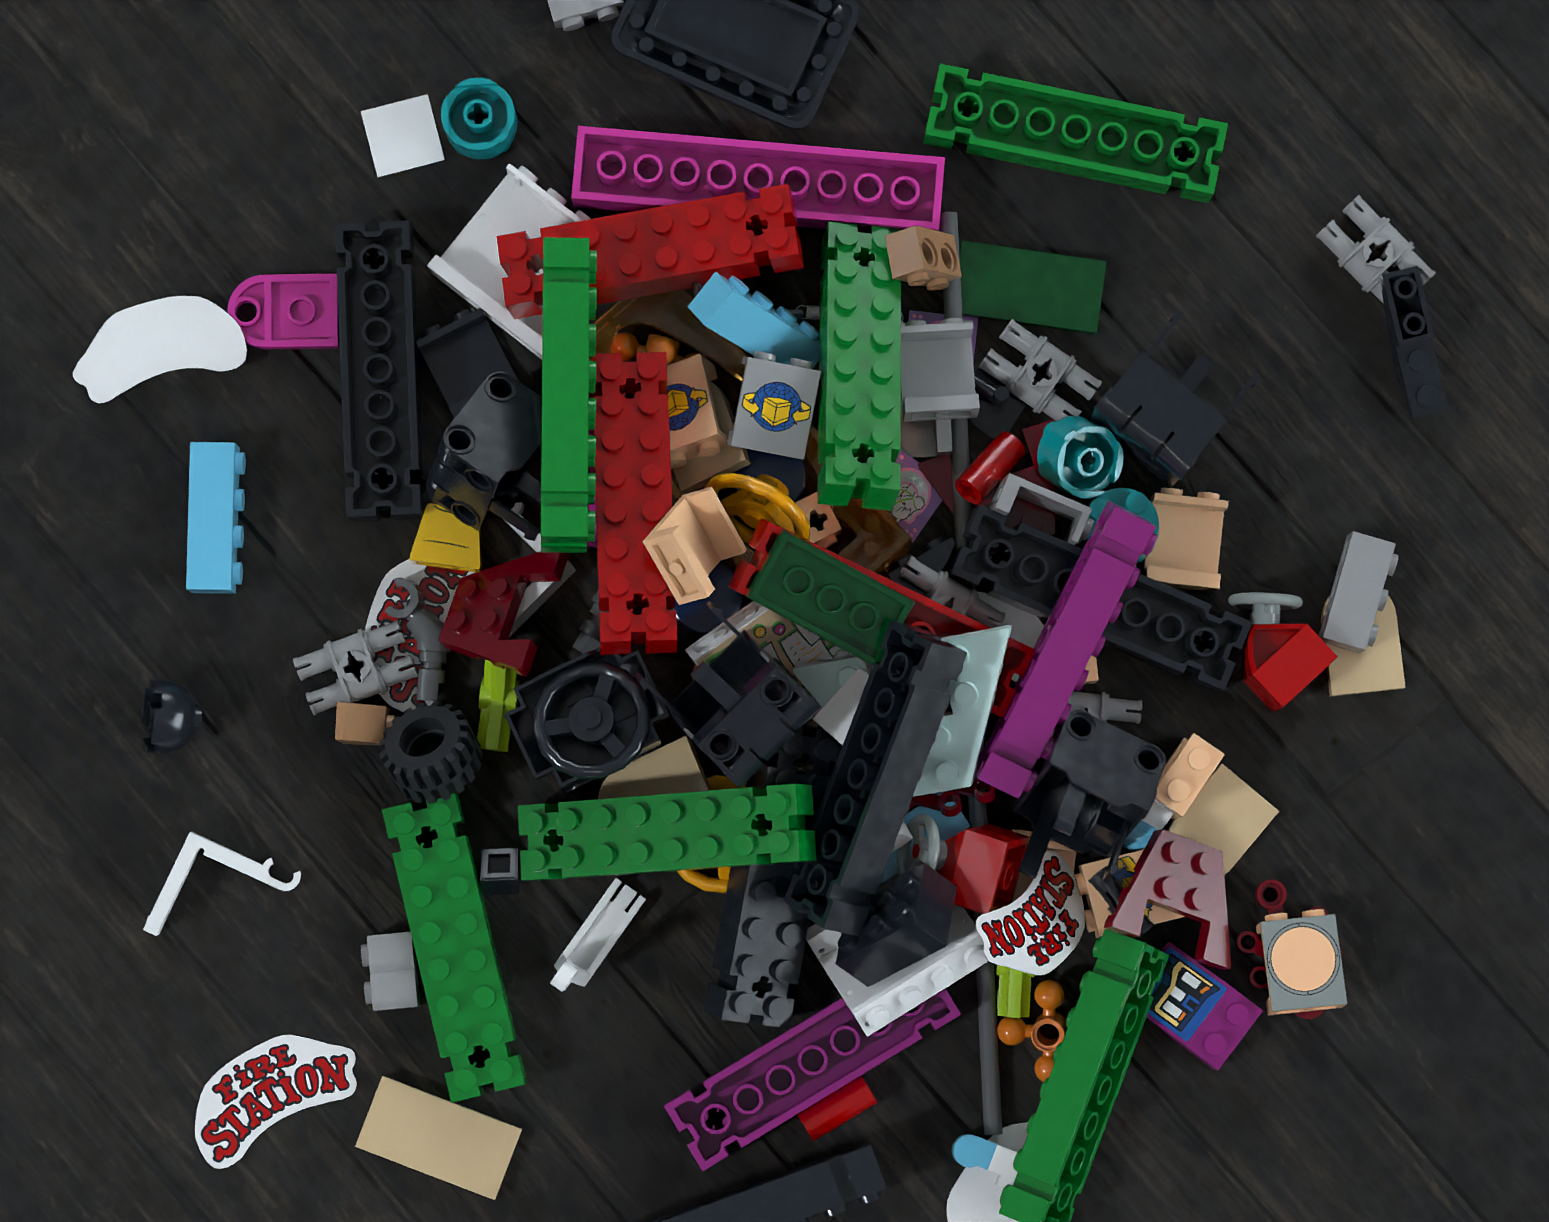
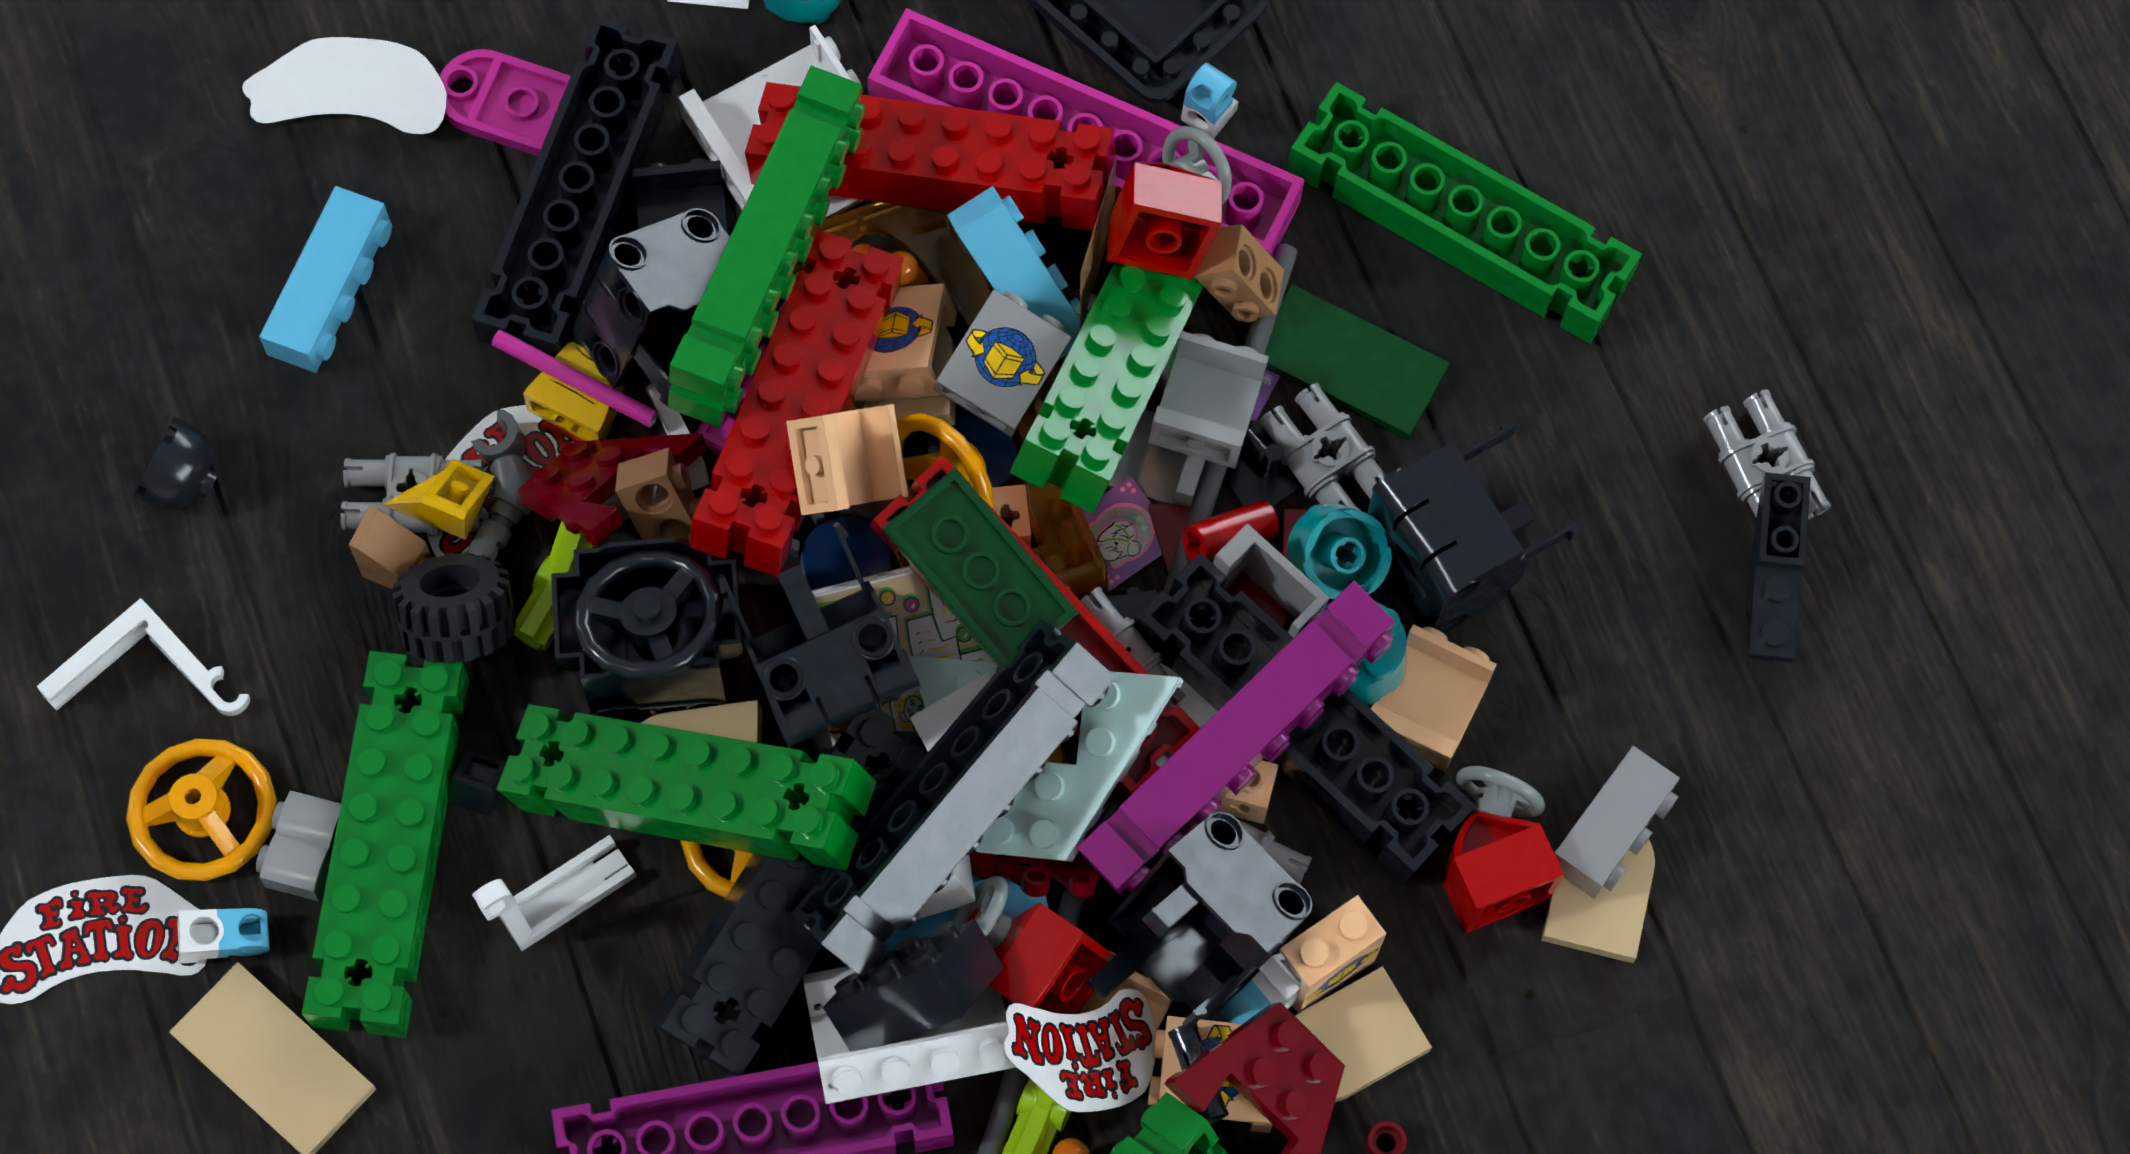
camera: 20 degrees right, 15 degrees down
none -> light orange piece [126,739,277,881]
none -> leg [177,908,270,964]
none -> yellow slope [381,459,495,540]
none -> dark pink bar [492,330,658,428]
none -> medium nougat brick [615,448,701,541]
none -> medium nougat sticker [1080,159,1116,330]
none -> red piece [1106,126,1232,280]
none -> medium azure leg [1181,63,1238,139]

